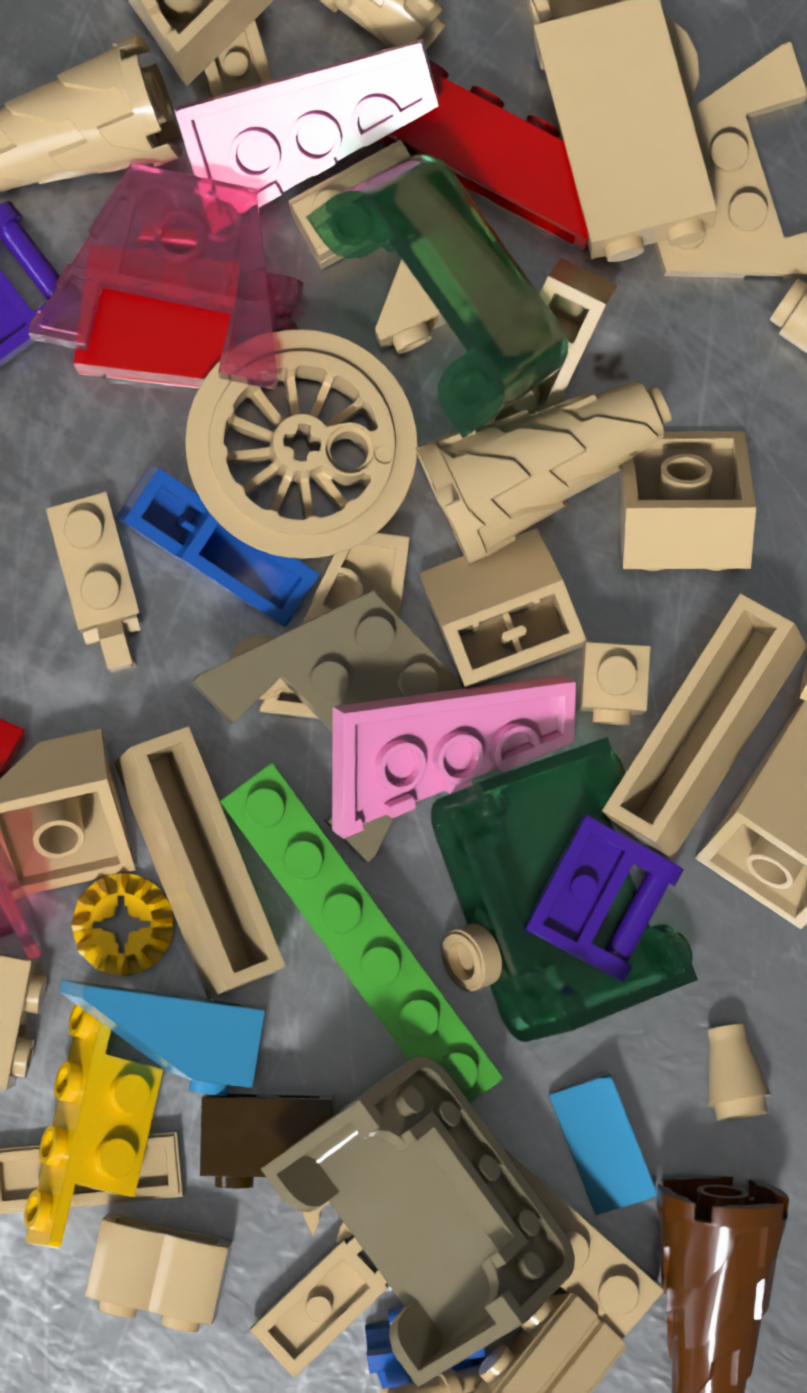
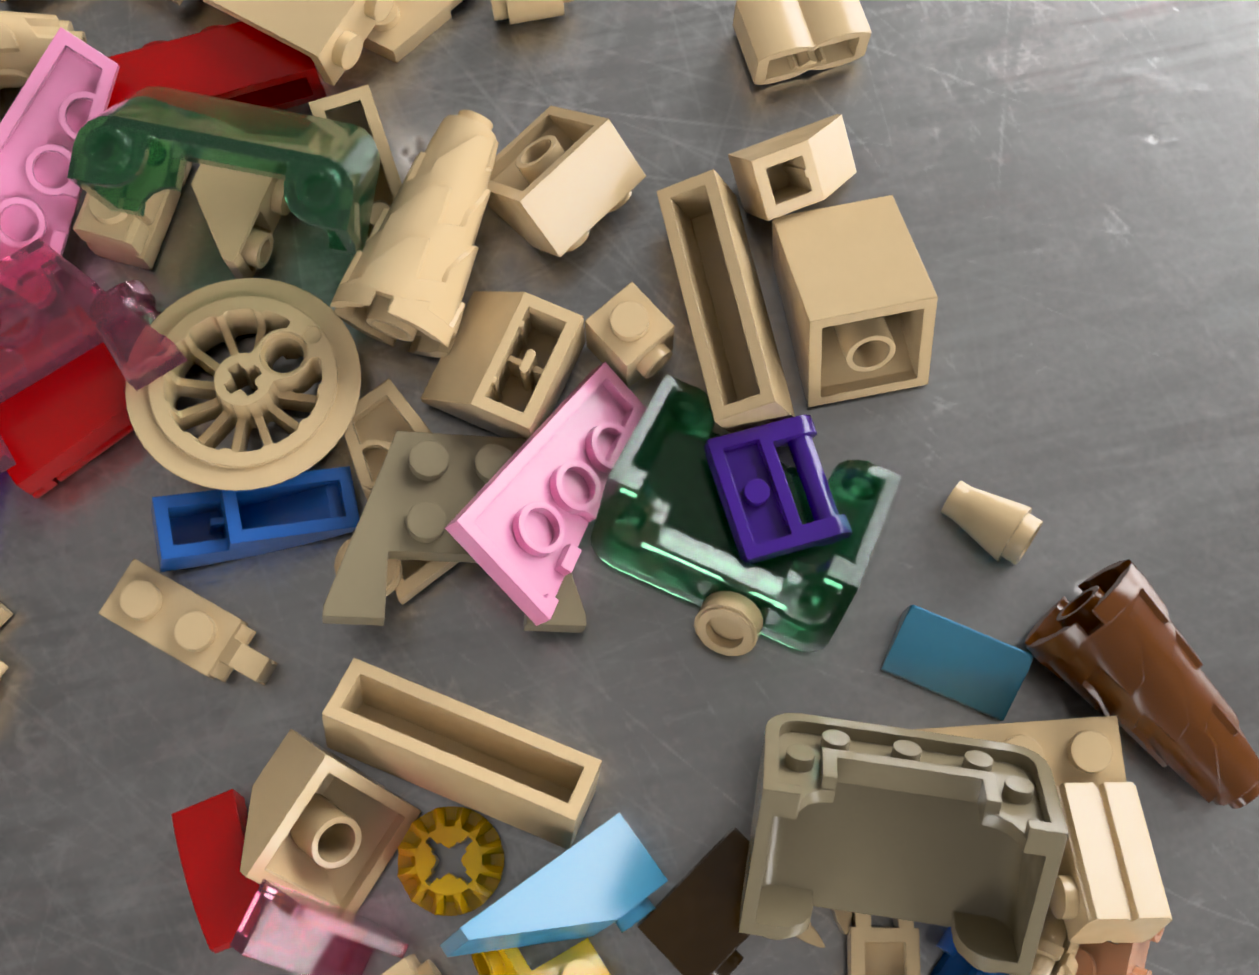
camera: 50 degrees left, 10 degrees down
bright green brick [220,763,504,1103] -> none

